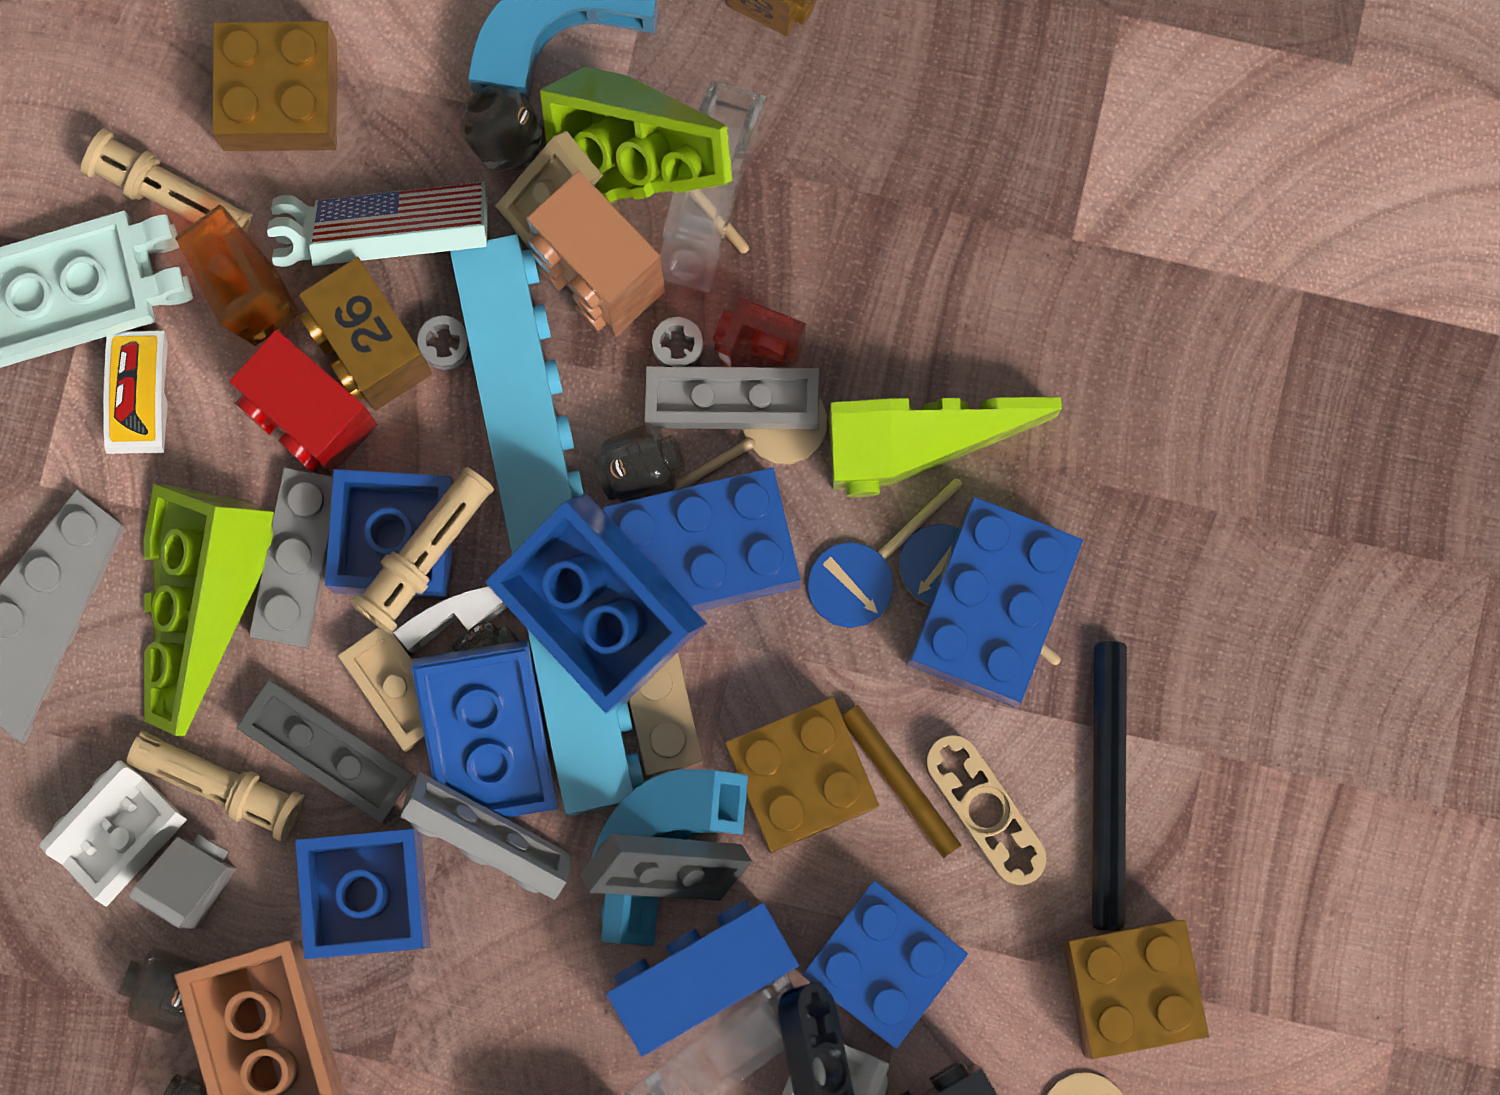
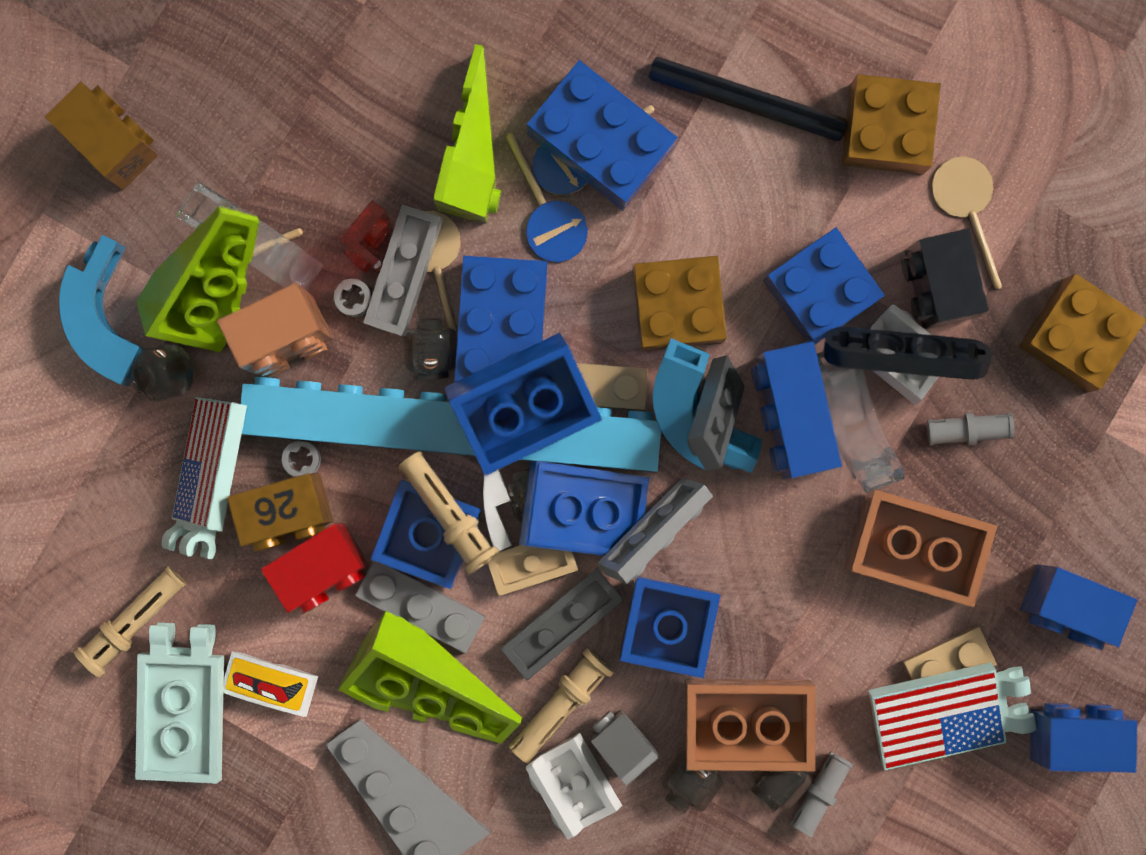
camera: 80 degrees left, 5 degrees up
clear orange slope [175,204,300,346] -> none
pearl gold brick [212,21,337,151] -> none
tan plate [495,131,603,249] -> none
pearl gold bar [842,704,962,859] -> none
tan beam [926,735,1047,886] -> none

